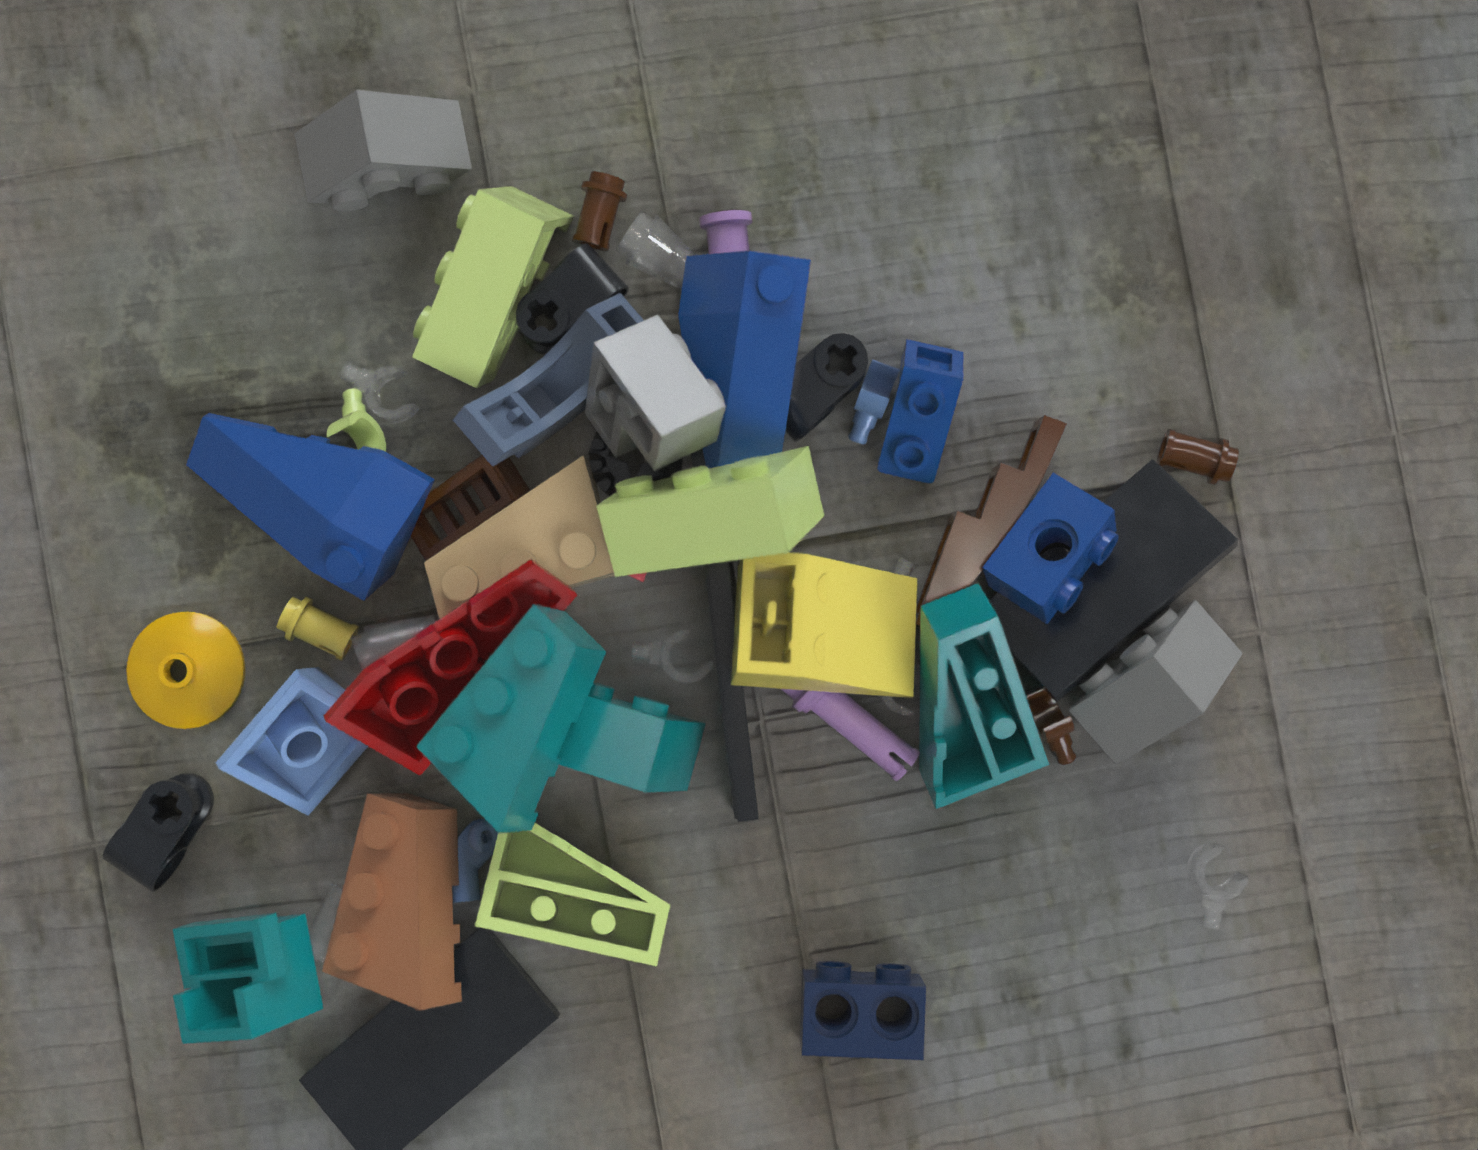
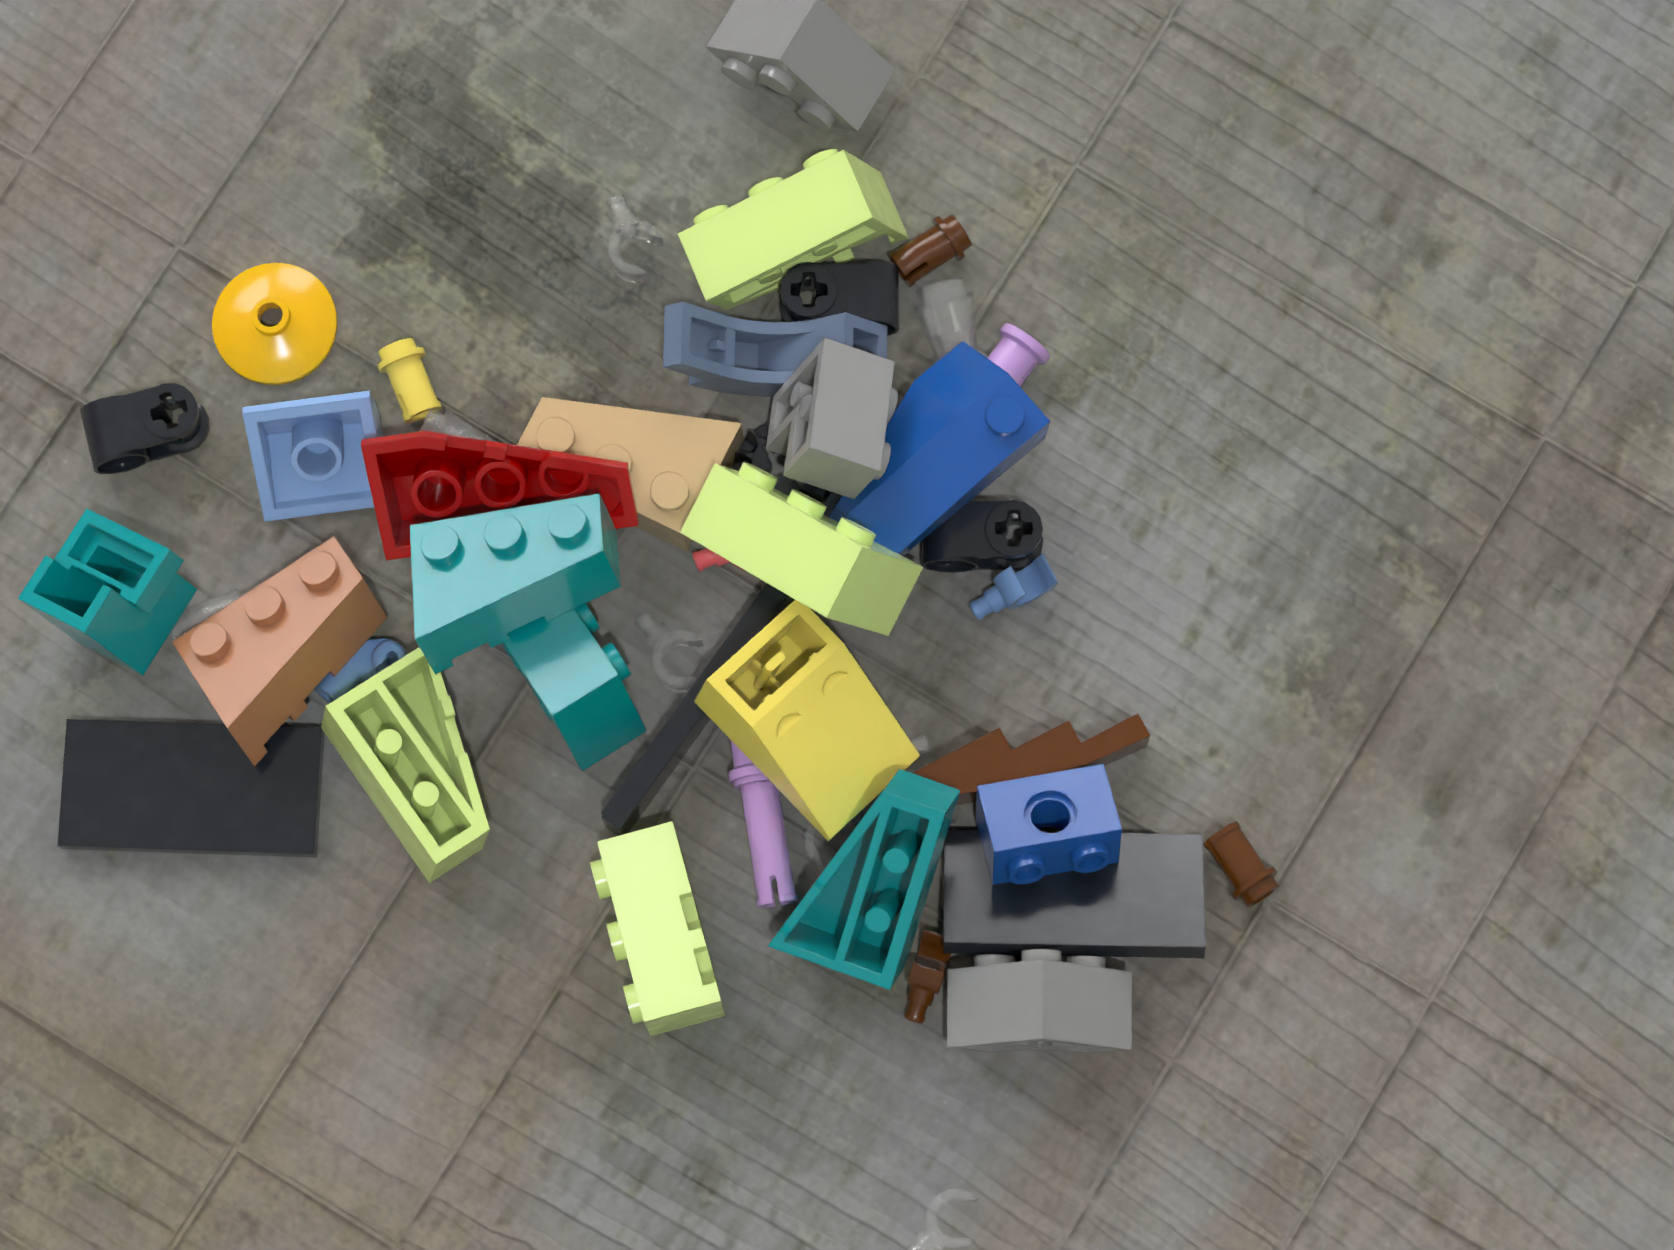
camera: 40 degrees right, 10 degrees down
blue wedge [186,413,435,601] -> none
yellowish green piece [327,389,386,452] -> none
reddish brown slope [411,455,530,561] -> none
dark blue brick [800,961,926,1060] -> none
blue bracket [877,339,964,483] -> none
none -> yellowish green wedge [590,821,725,1036]

